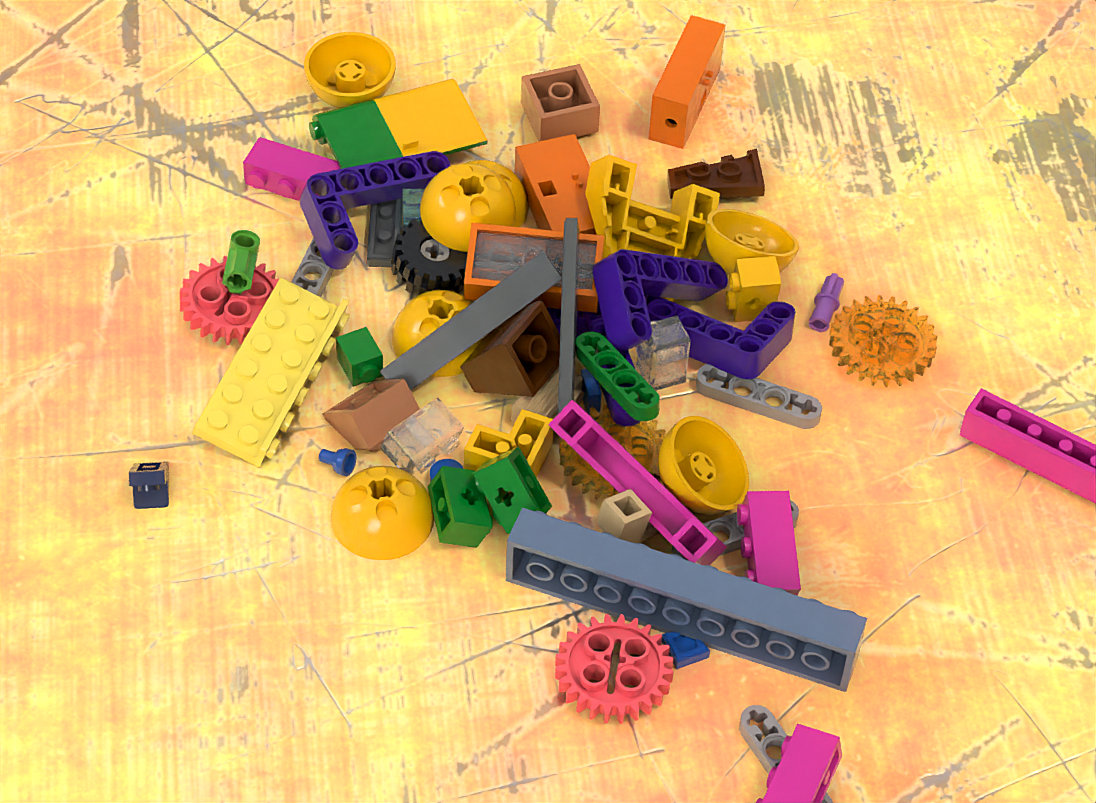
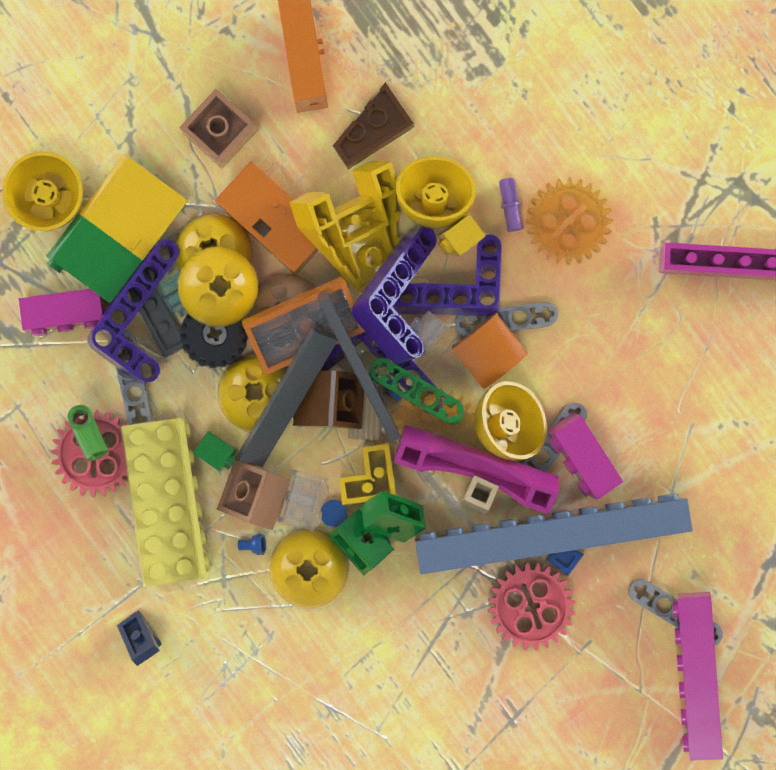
camera: 30 degrees left, 35 degrees up
none -> orange slope [452,313,528,389]

